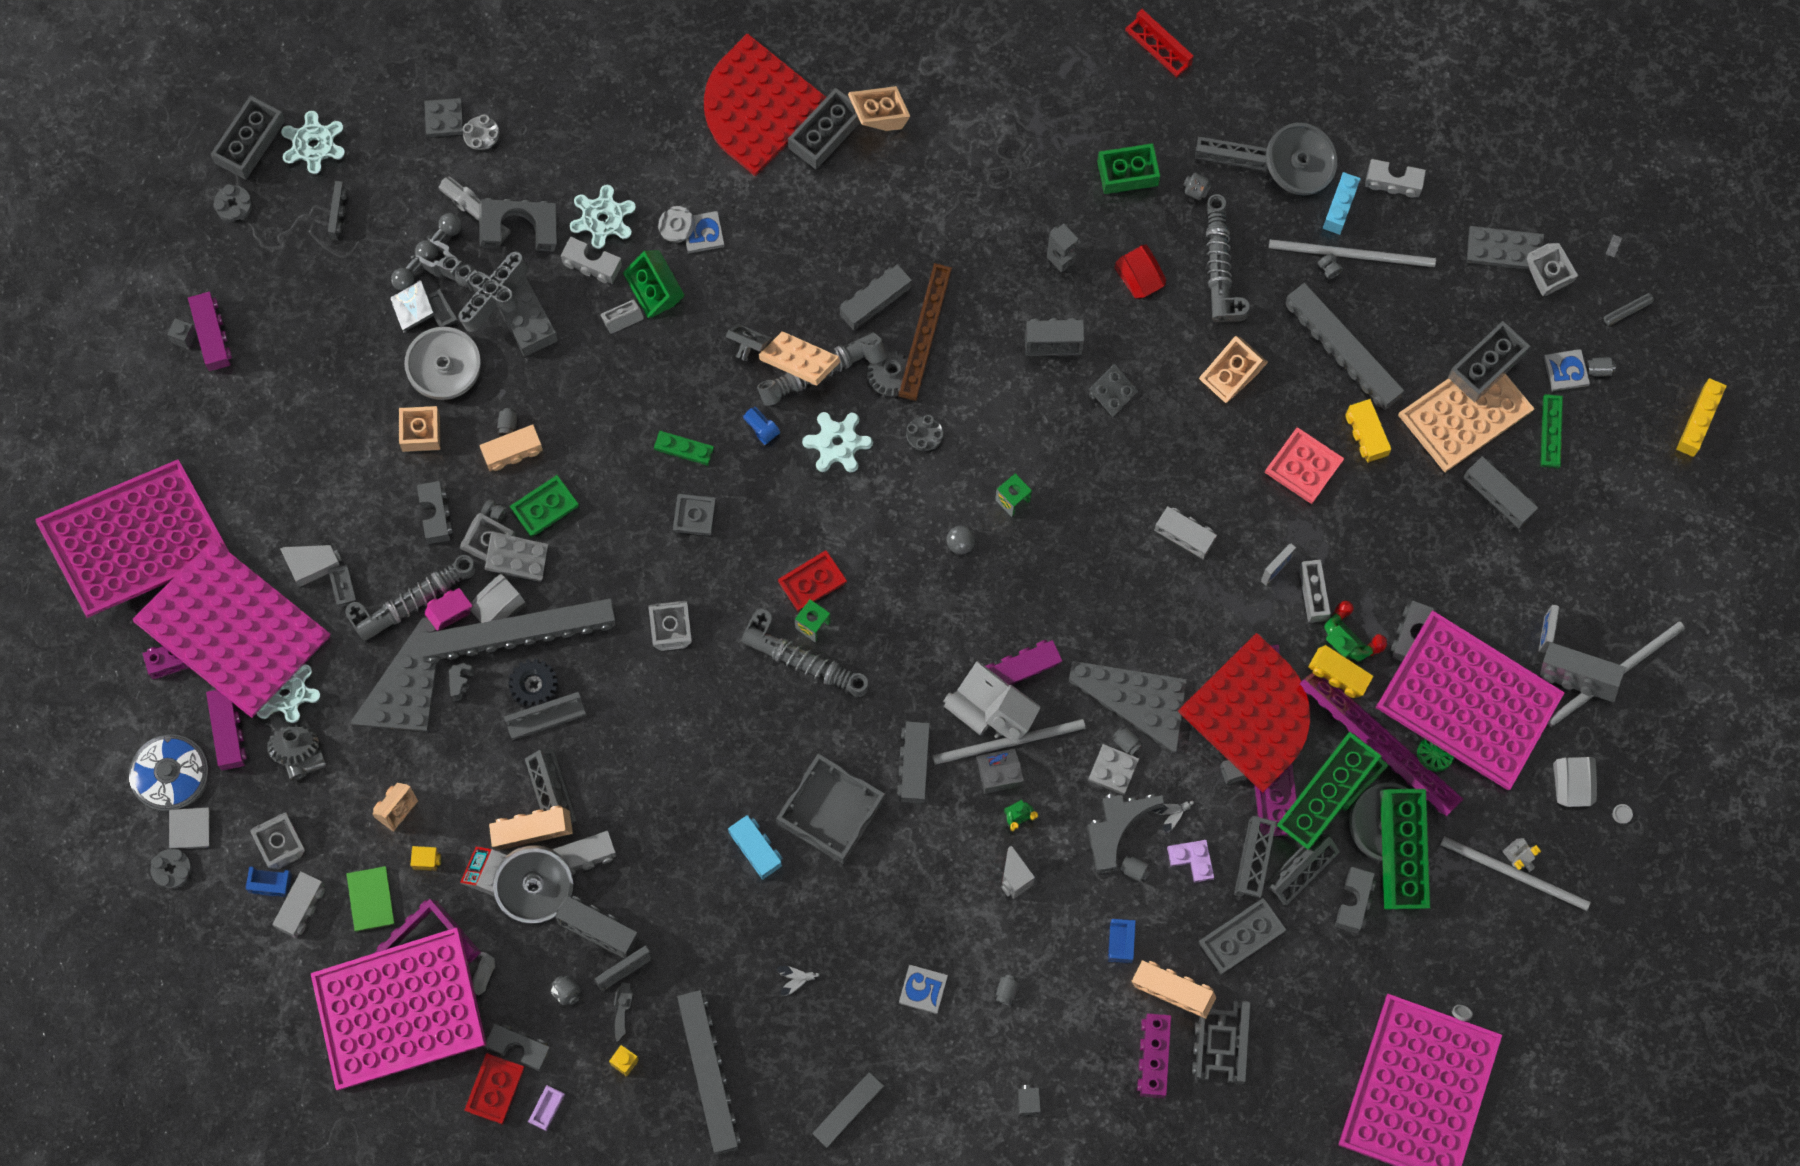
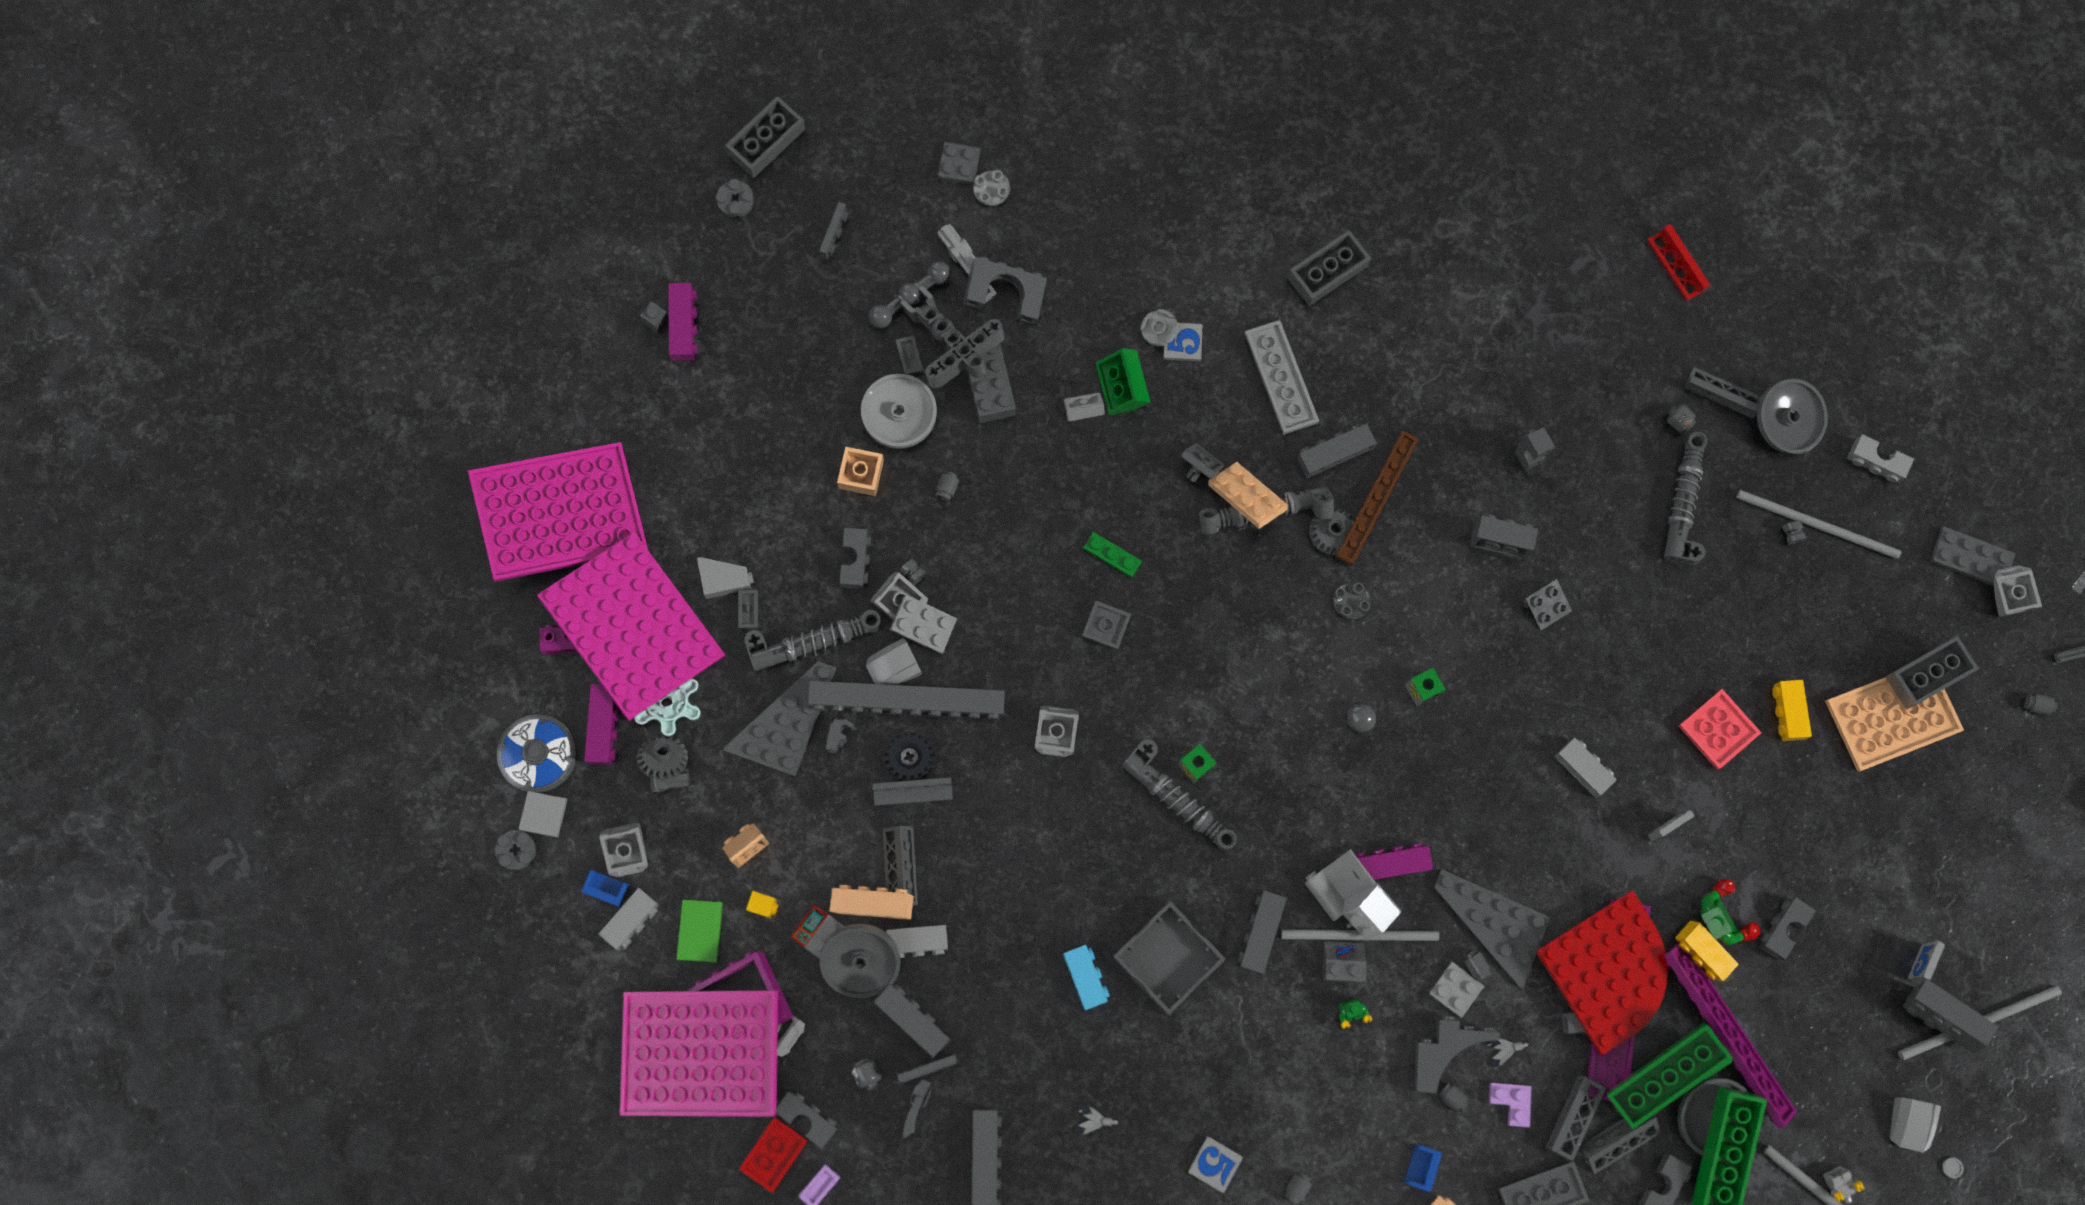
camera: 10 degrees right, 5 degrees up
light aqua plate [281,111,345,174] -> none
tile [390,281,436,331] -> none
dark pink brick [425,588,472,631] -> none
light nougat brick [480,425,543,471] -> none
green plate [510,475,579,538] -> none
light grey arch [561,237,622,284] -> none
light aqua plate [570,185,636,249] -> none
yellow brick [609,1045,639,1076] -> none
red plate [704,34,826,176] -> none
blue piece [743,407,781,445] -> none
red plate [778,550,847,612] -> none
light aqua plate [802,412,873,472] -> none
light nougat slope [848,86,910,131] -> none
light grey slope [1002,846,1035,899] -> none
green brick [1097,143,1160,194] -> none
red slope [1114,245,1167,298] -> none
light nougat slope [1199,336,1268,403] -> none
dark grey brick [1285,283,1404,411] -> none
light grey brick [1299,560,1330,623] -> none
medium azure brick [1323,172,1360,235] -> none
dark pink plate [1376,611,1564,790] -> none
green wheel [1417,739,1454,772] -> none
dark grey brick [1464,456,1538,529] -> none
green tile [1541,394,1563,468] -> none
light grey tile [1543,349,1590,392] -> none
none -> light grey plate [1244,320,1319,435]

